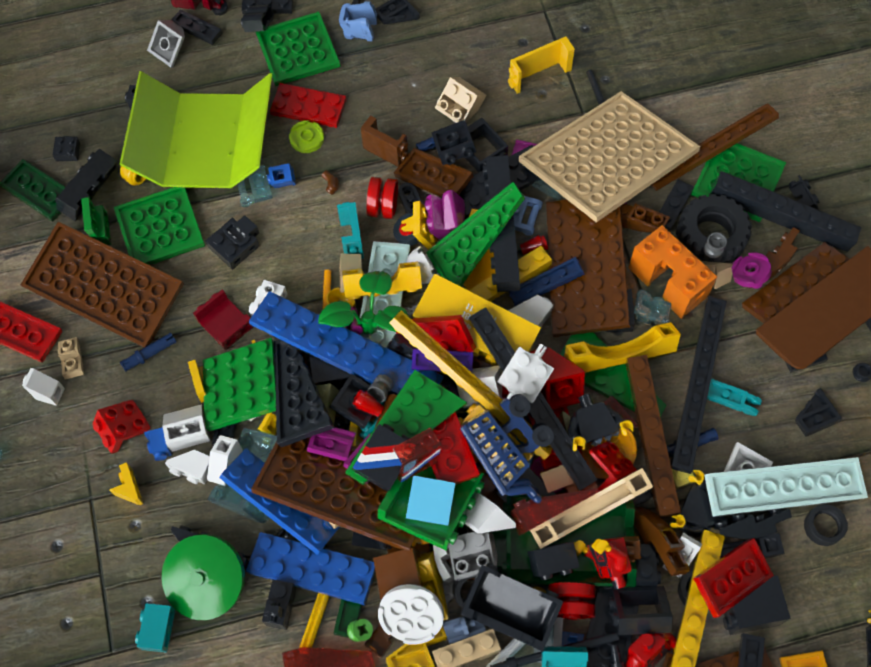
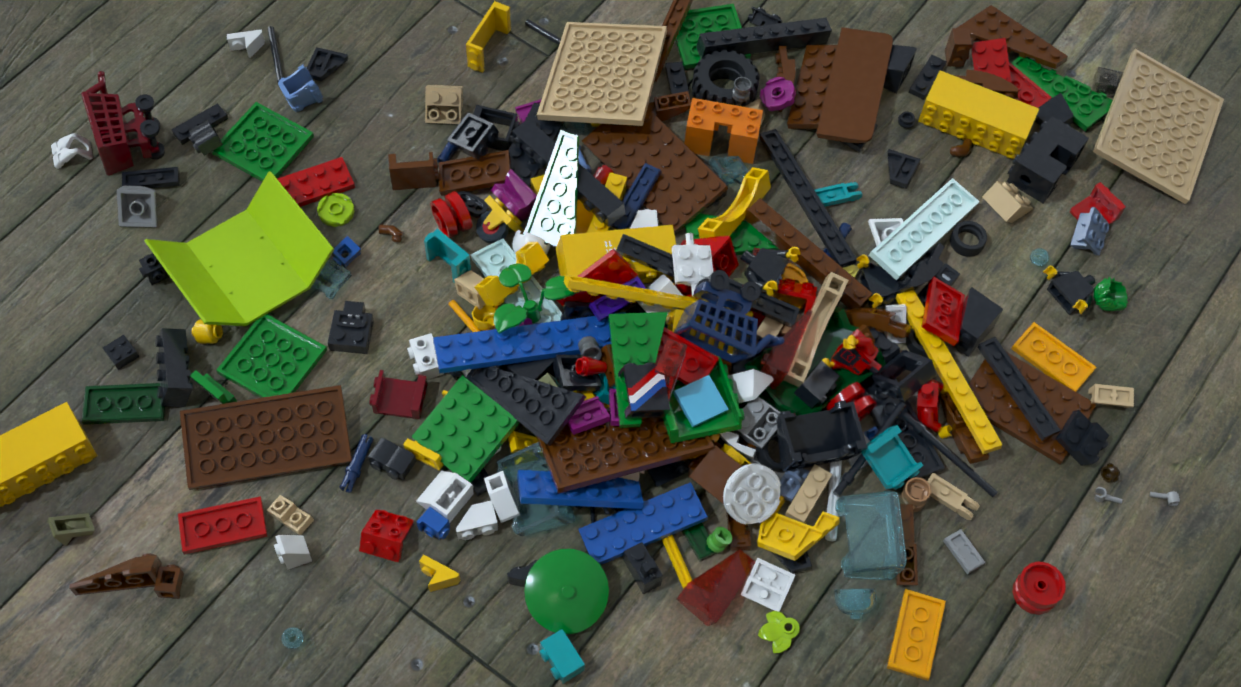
camera: 45 degrees left, 5 degrees down
none -> black brick [368,438,417,480]

